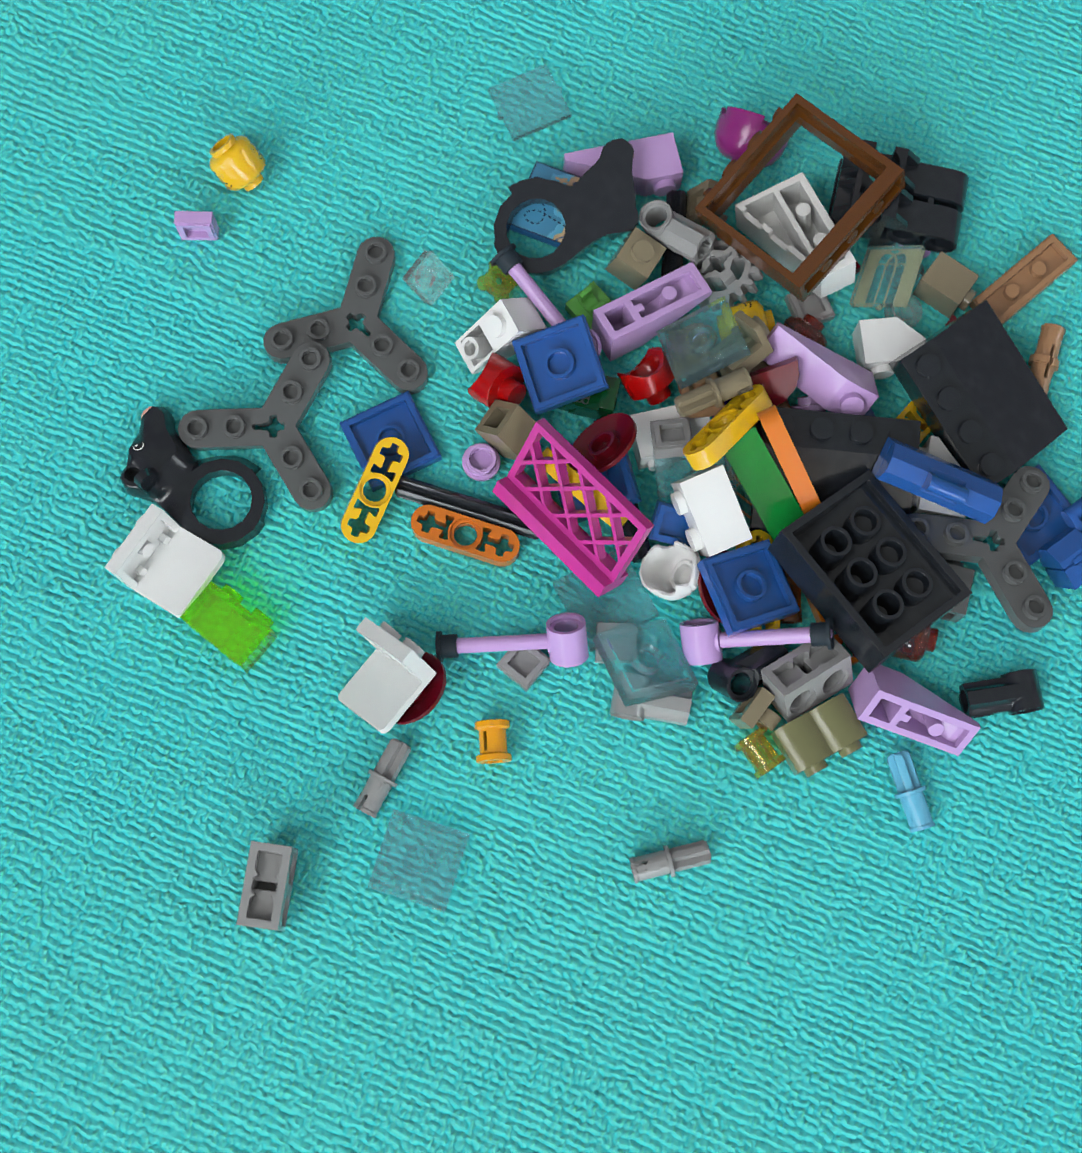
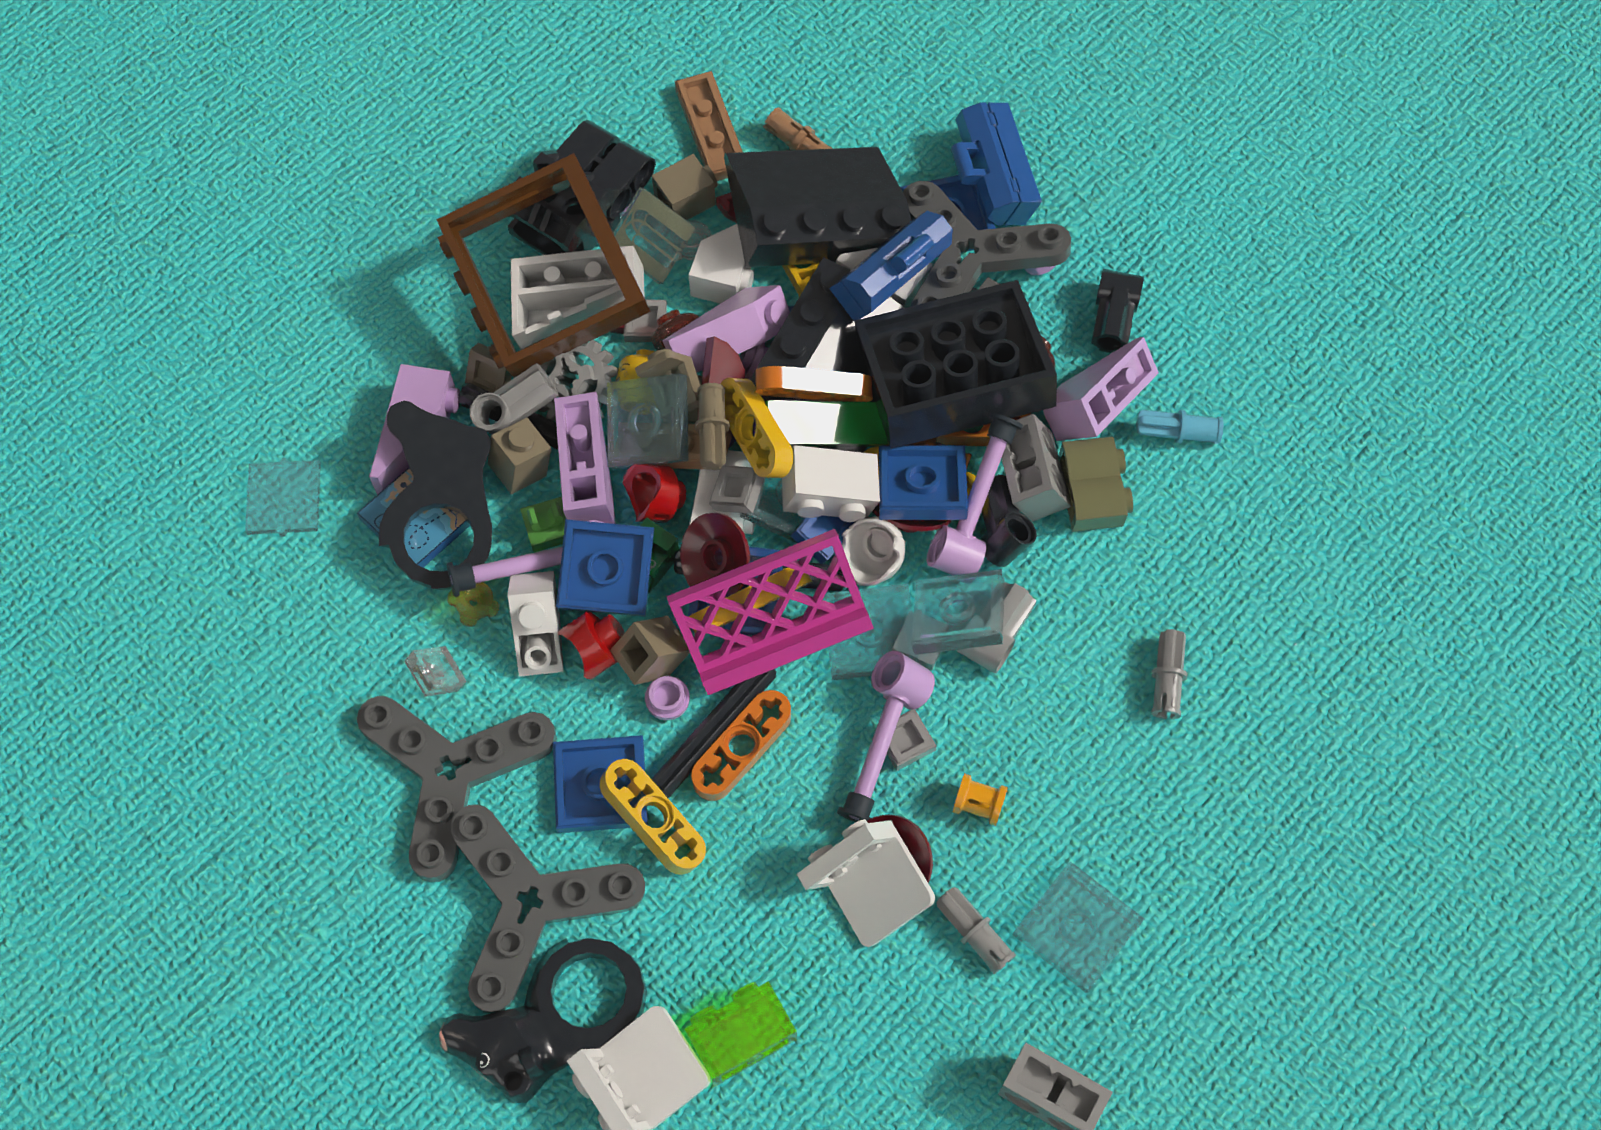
camera: 65 degrees left, 10 degrees down
lavender tile [174,211,219,241] -> none
yellow head [210,134,265,191] -> none
magenta cylinder [714,106,789,168] -> none
dark tan tile [729,687,782,731] -> none
clear yellow bush [734,726,786,779] -> none

